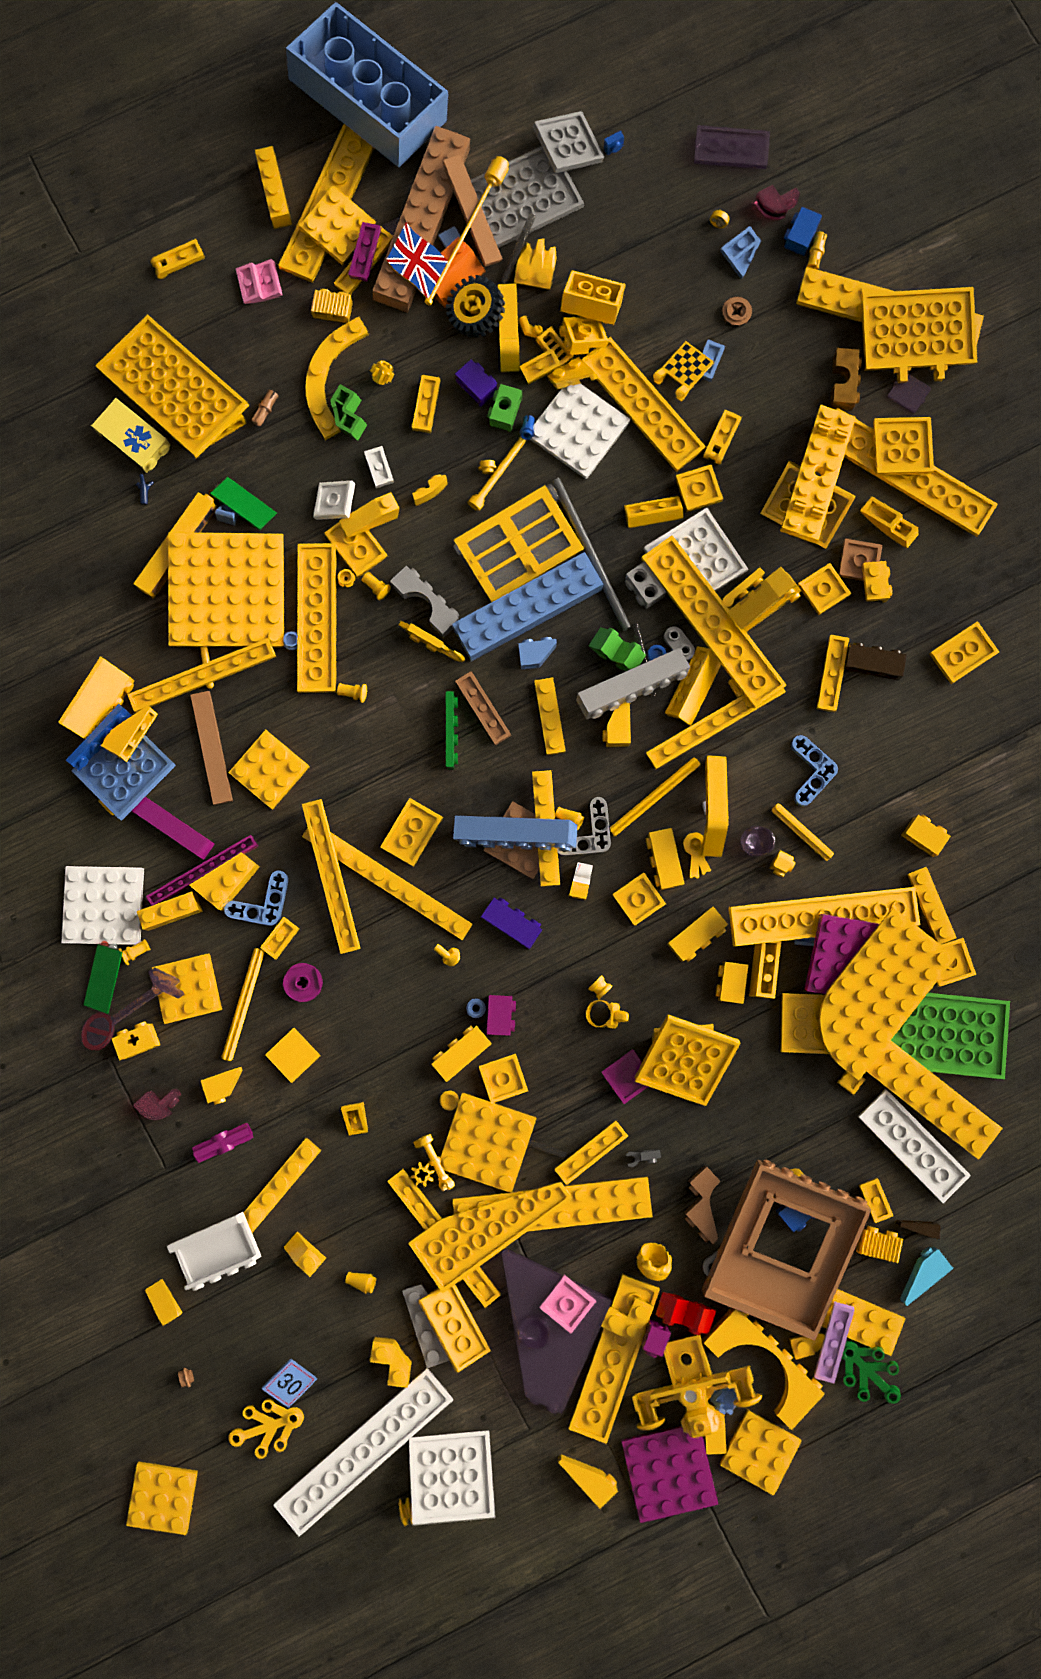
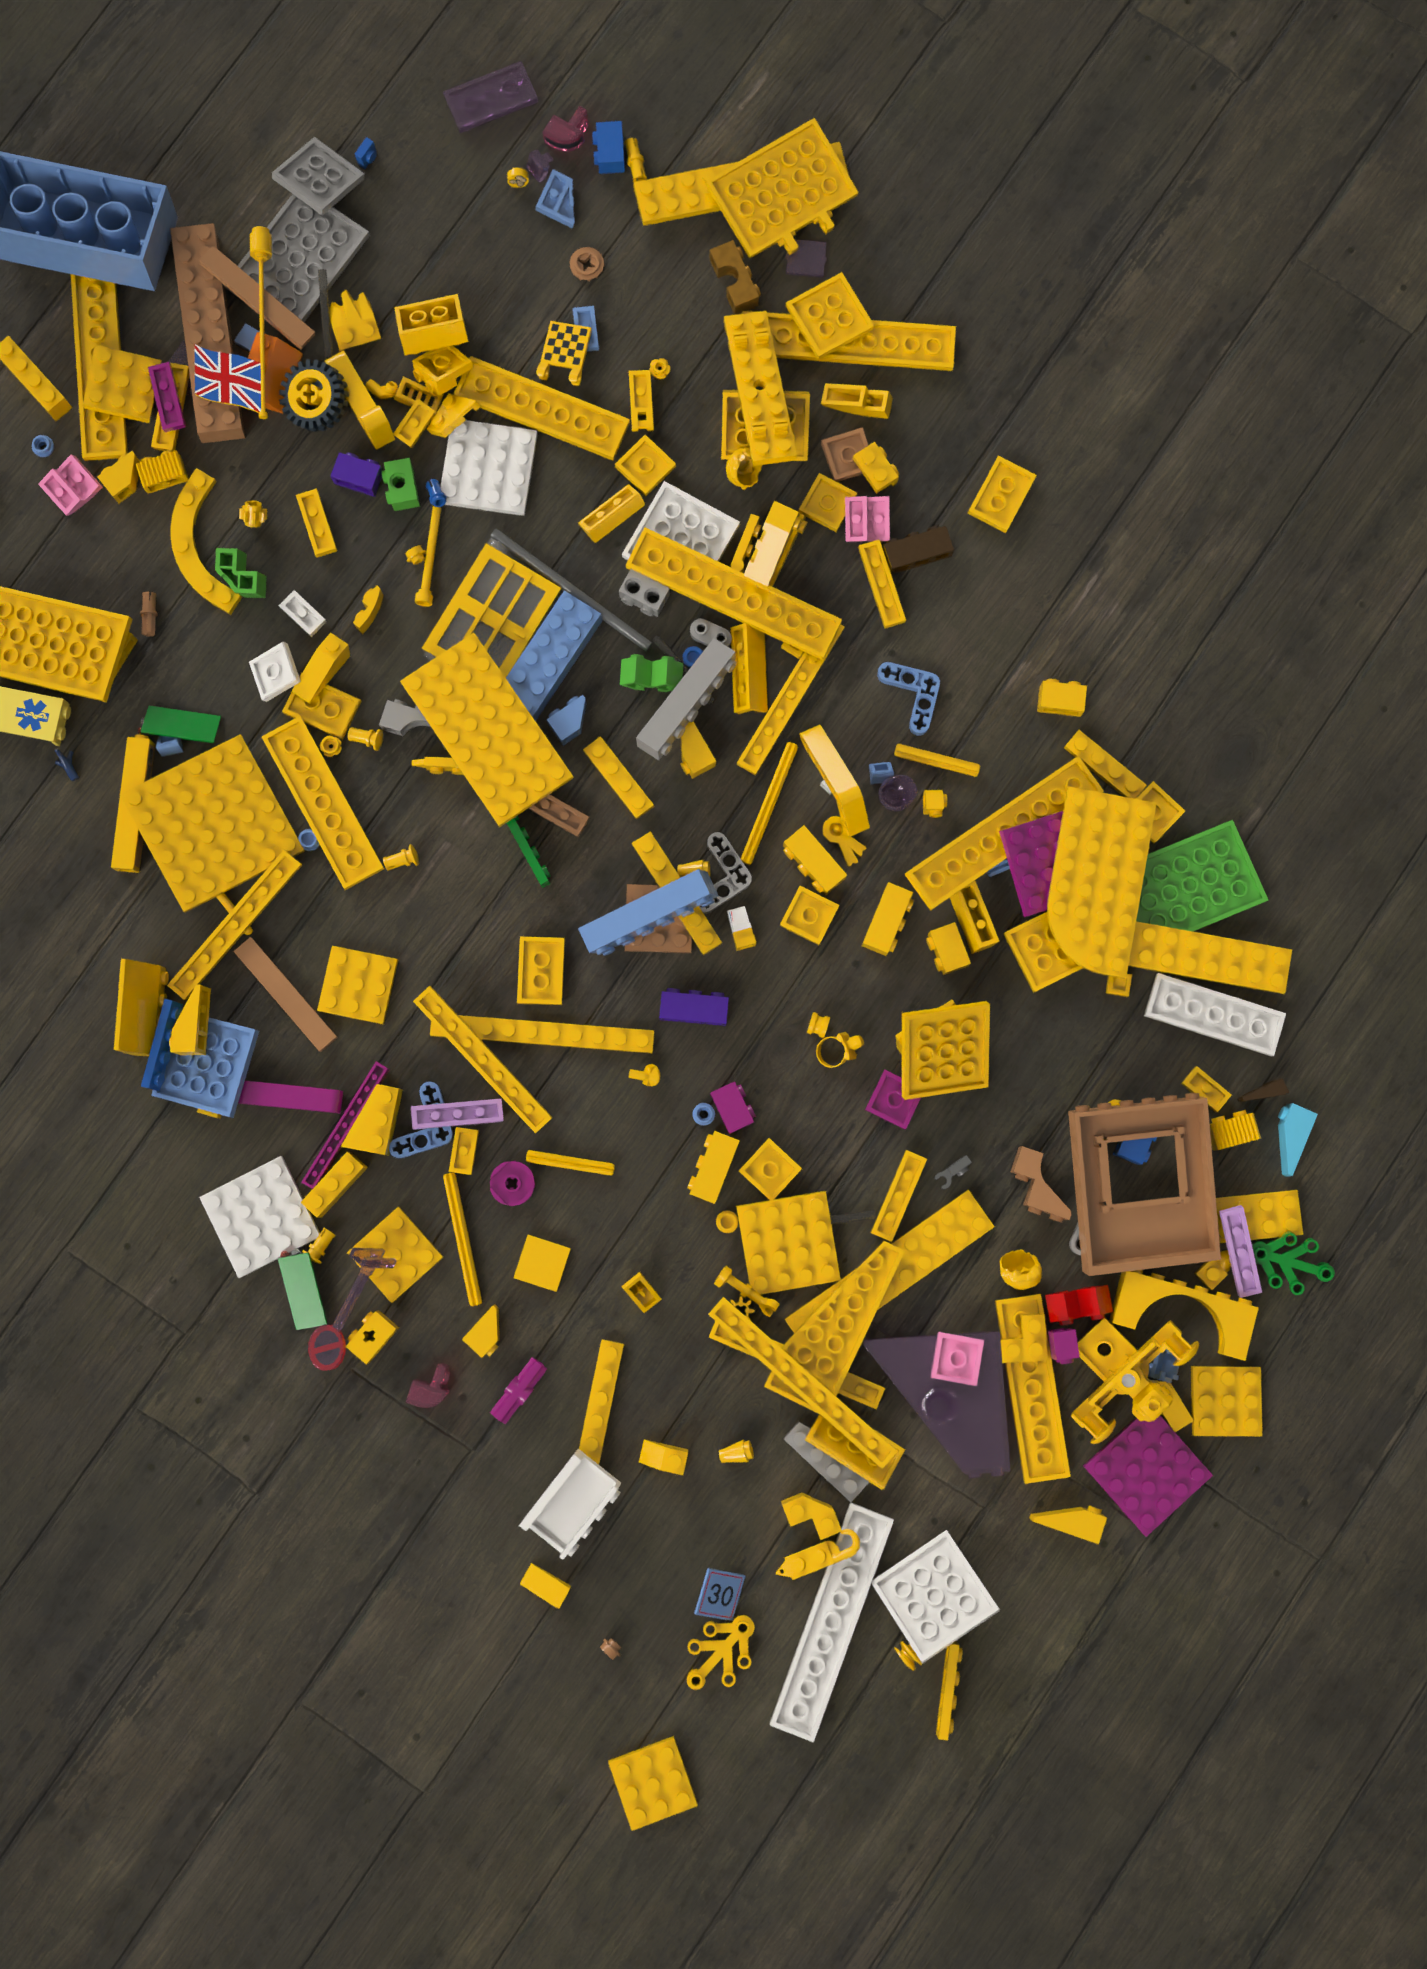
camera: 35 degrees left, 0 degrees up
none -> medium blue plate [32,435,54,457]
none -> yellow slope [97,451,140,504]
none -> yellow plate [400,633,574,827]
none -> lavender plate [411,1099,504,1130]
none -> clear purple tile [526,149,553,182]
none -> yellow axle [526,1150,615,1176]
none -> yellow plate [649,358,670,380]
none -> yellow plate [708,1297,897,1469]
none -> yellow hair [726,448,763,490]
none -> yellow plate [776,1529,860,1580]
none -> bright pink slope [845,496,890,542]
none -> medium blue slope [869,762,894,784]
none -> yellow plate [936,1641,962,1741]

